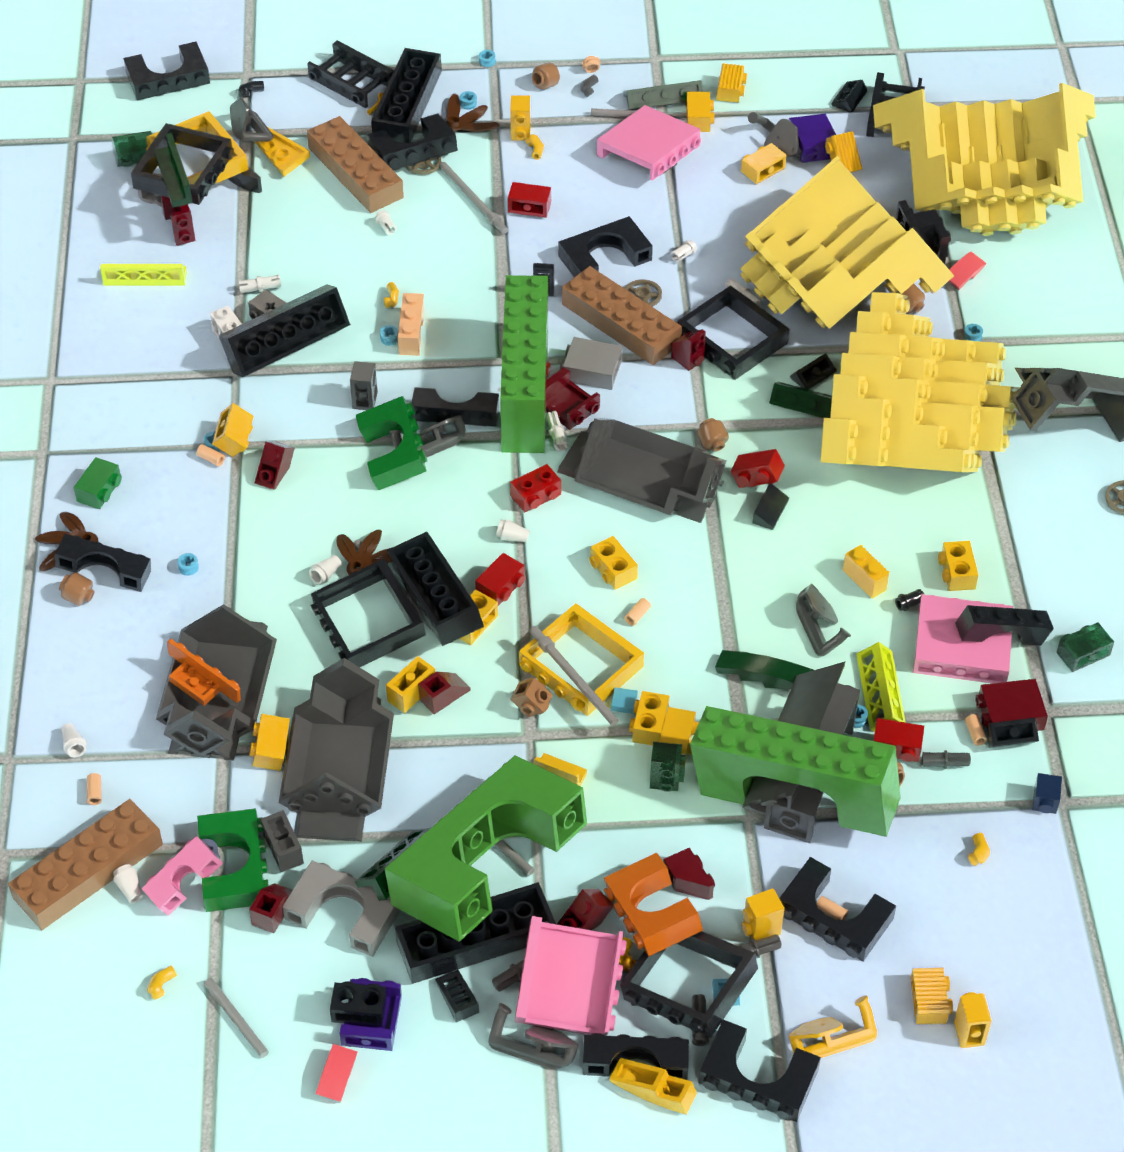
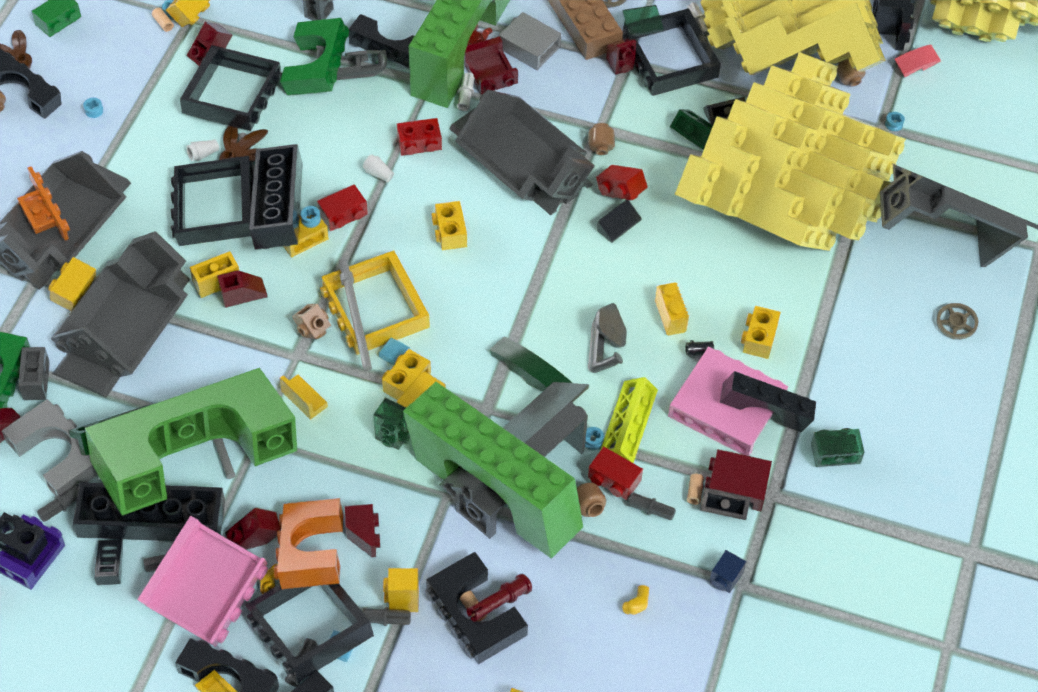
camera: 20 degrees right, 5 degrees up
dark grey piece [488,1003,579,1069] -> none
light nougat piece [624,598,651,626] -> none
none -> dark grey axle [37,485,79,522]
none -> black window [180,45,282,131]
none -> medium azure bush [301,206,321,228]
none -> dark red pin [467,573,532,622]
none -> clear green piece [622,5,664,36]

